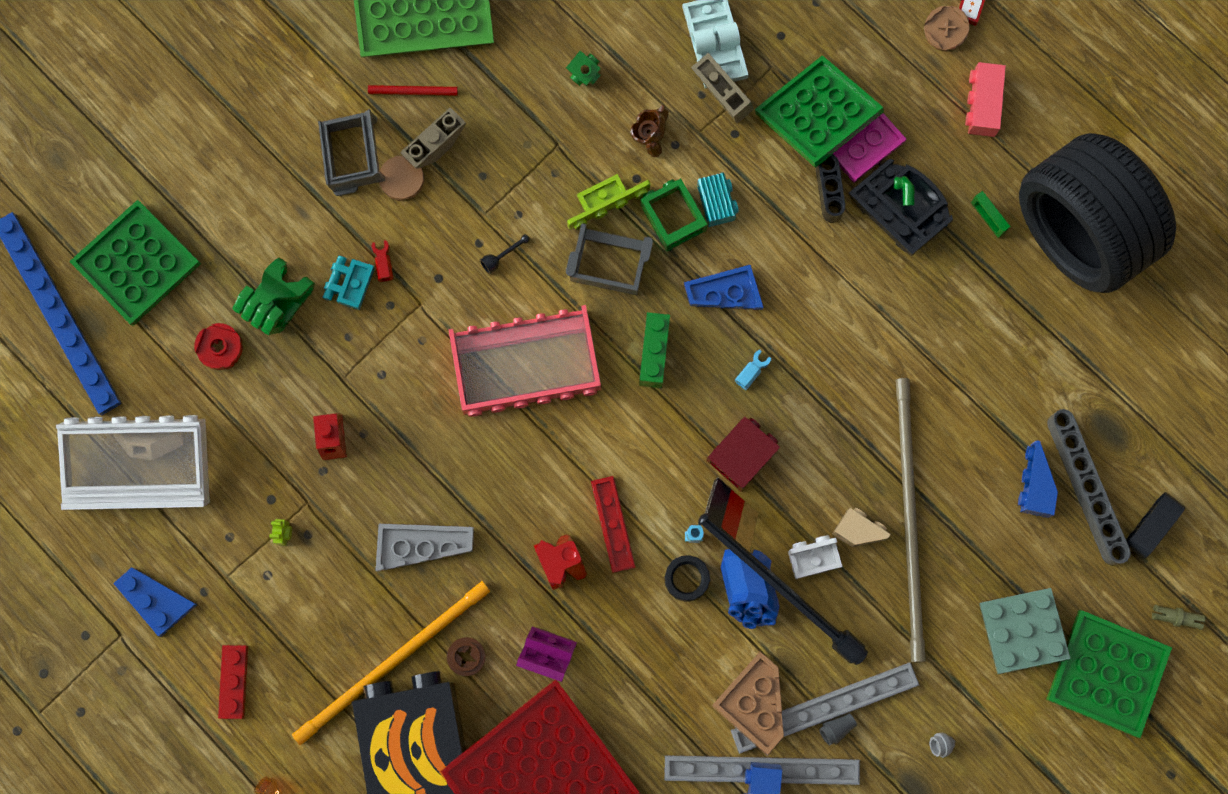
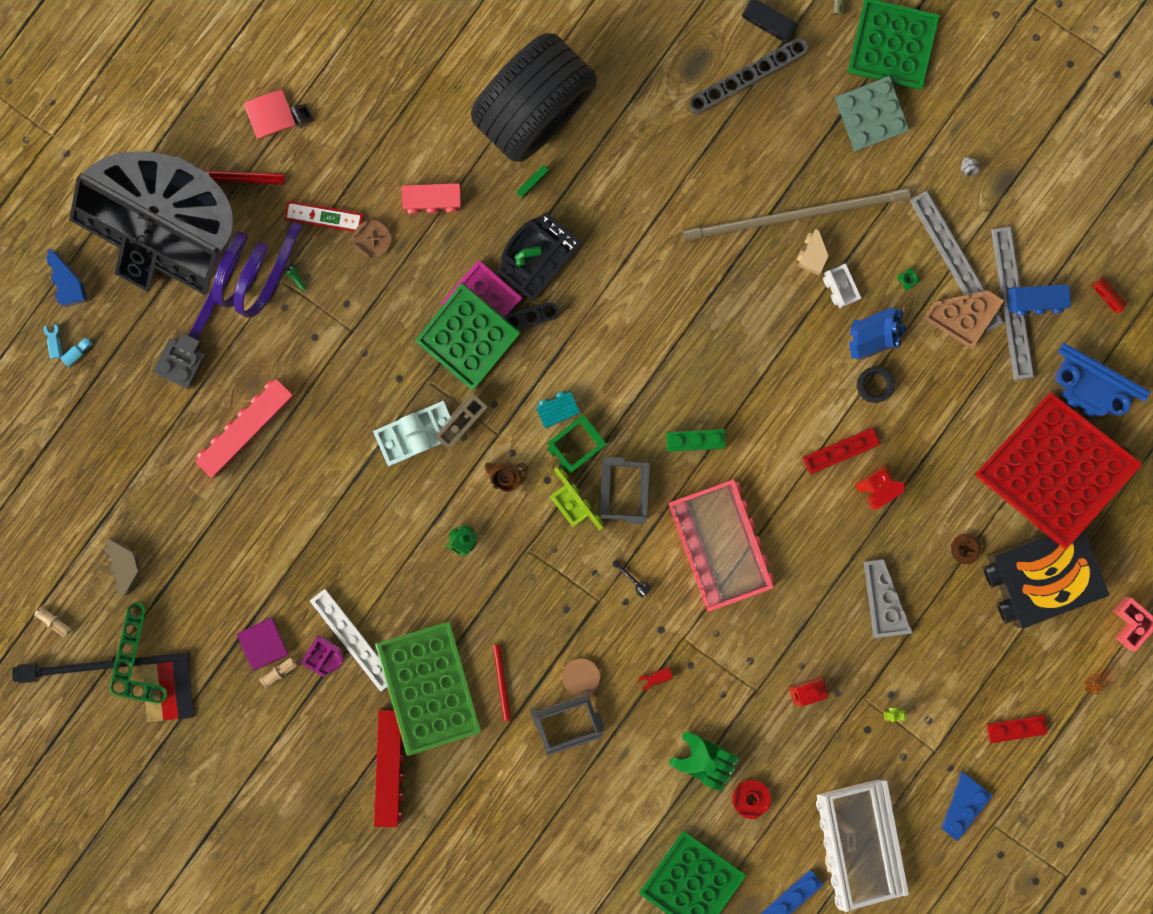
camera: 105 degrees left, 10 degrees up
light orange piece [292,581,491,745] -> none
teal plate [323,255,375,310] -> none
dark tan slope [400,107,466,169] -> none
magenta slope [516,627,577,682] -> none
blue wing [684,265,763,310] -> none
medium azure bar [685,525,704,543] -> none
flag [698,477,868,665] -> none
dark red brick [706,416,780,492] -> none
medium azure bar [735,350,771,390] -> none
dark grey cone [819,713,857,746] -> none
blue slope [1018,440,1058,518] -> none
none -> green plate [897,268,920,291]

